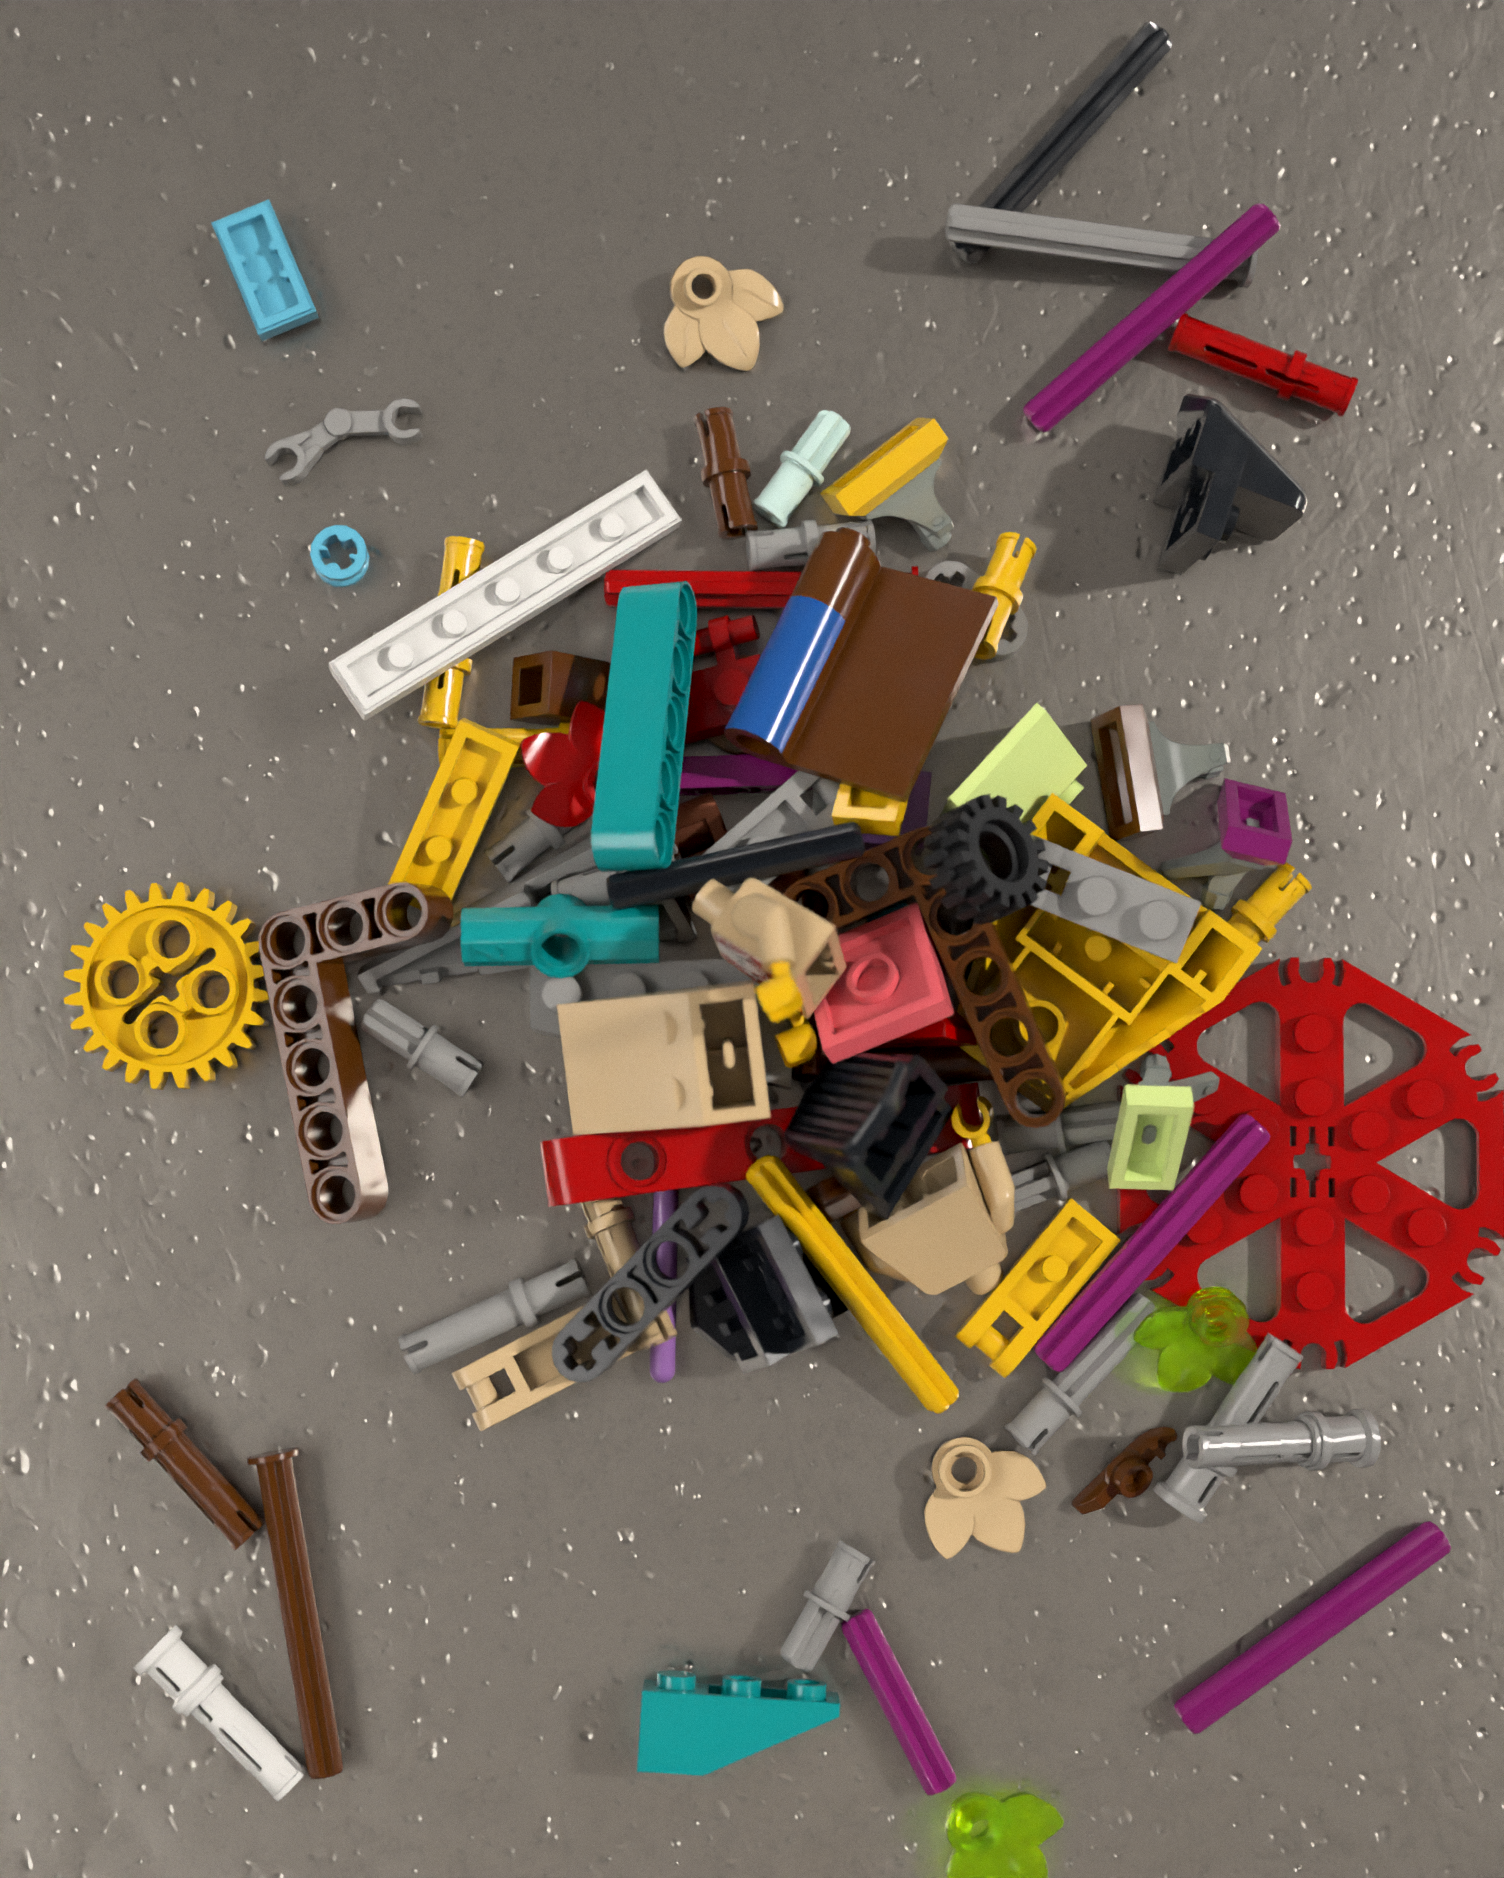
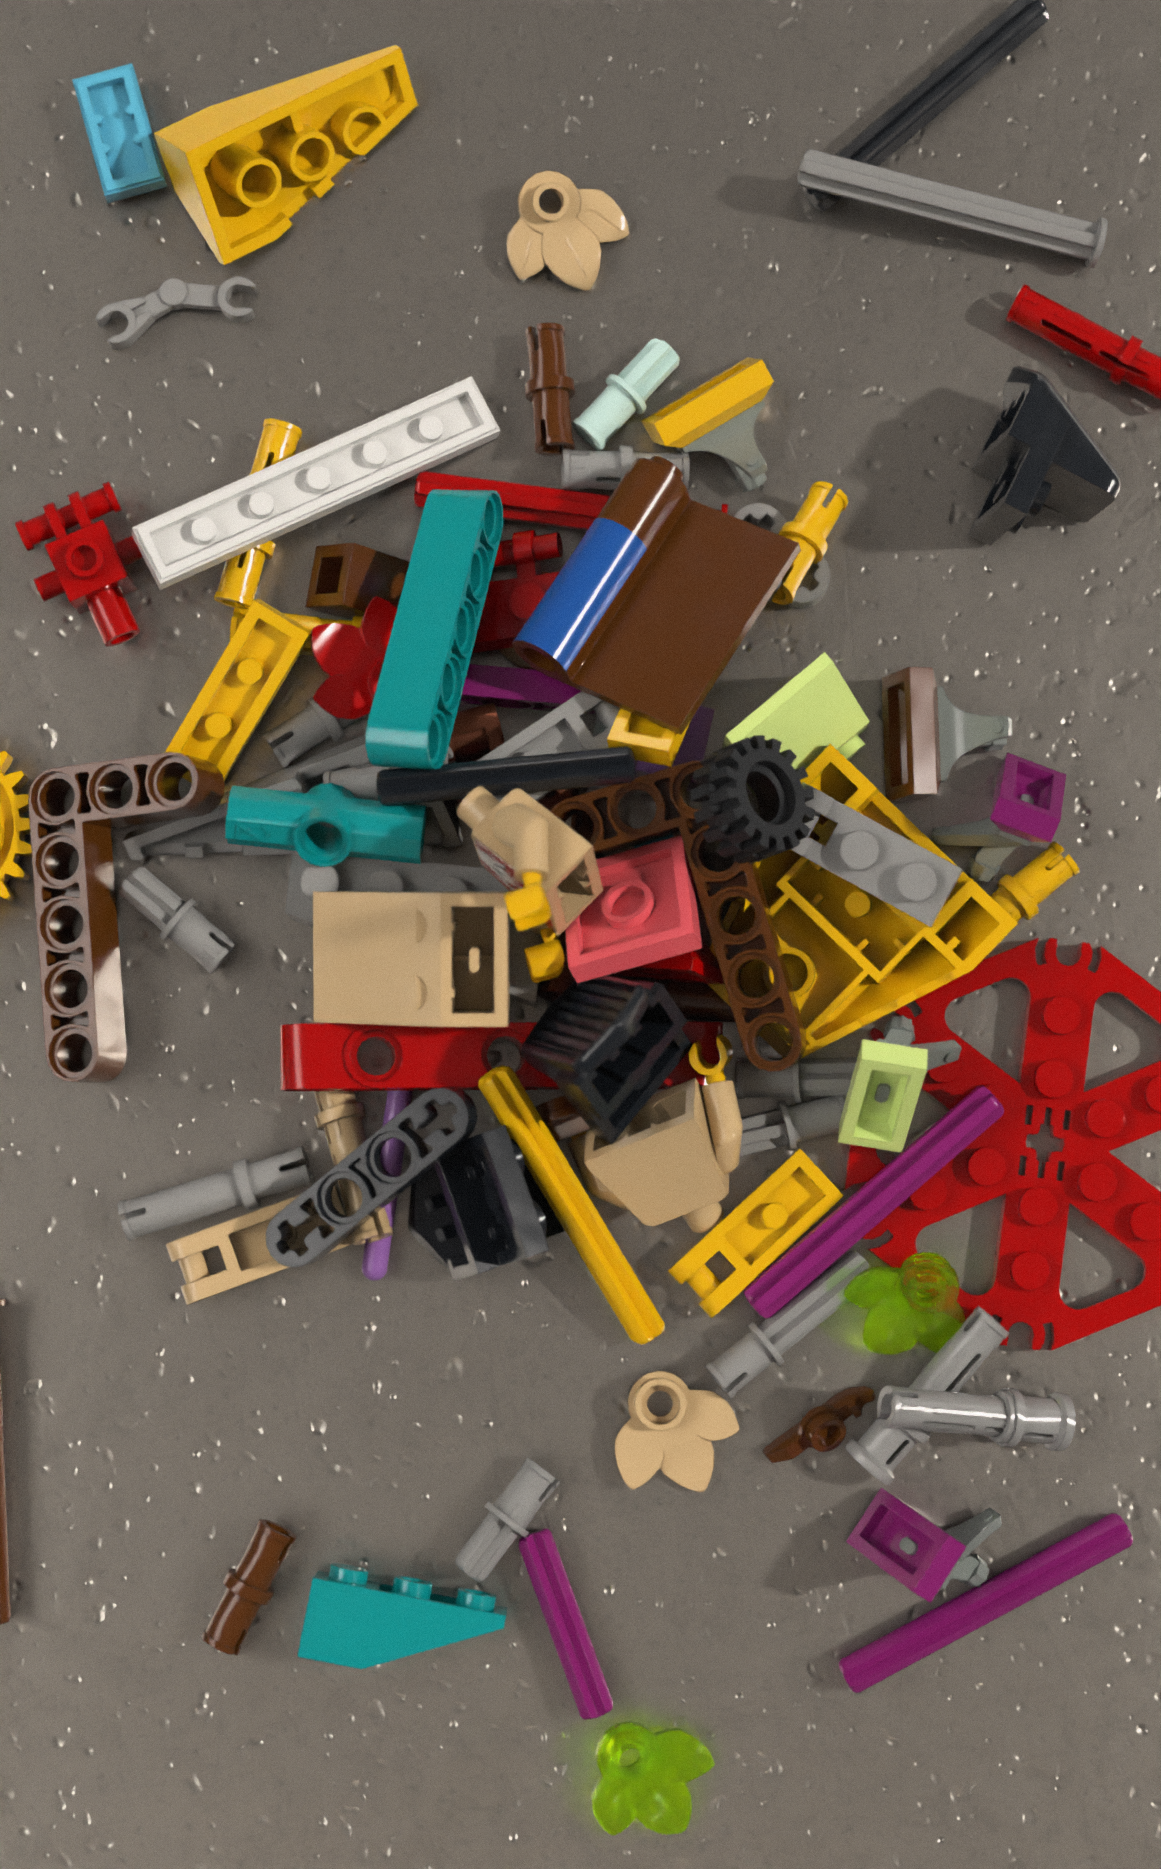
camera: 10 degrees right, 0 degrees up
medium azure bush [310,525,369,588] -> none
magenta axle [1023,203,1281,433] -> none
none -> red piece [15,481,143,647]
none -> yellow wedge [154,45,418,266]
none -> reddish brown pin [201,1519,296,1655]
none -> magenta piece [846,1488,1002,1603]

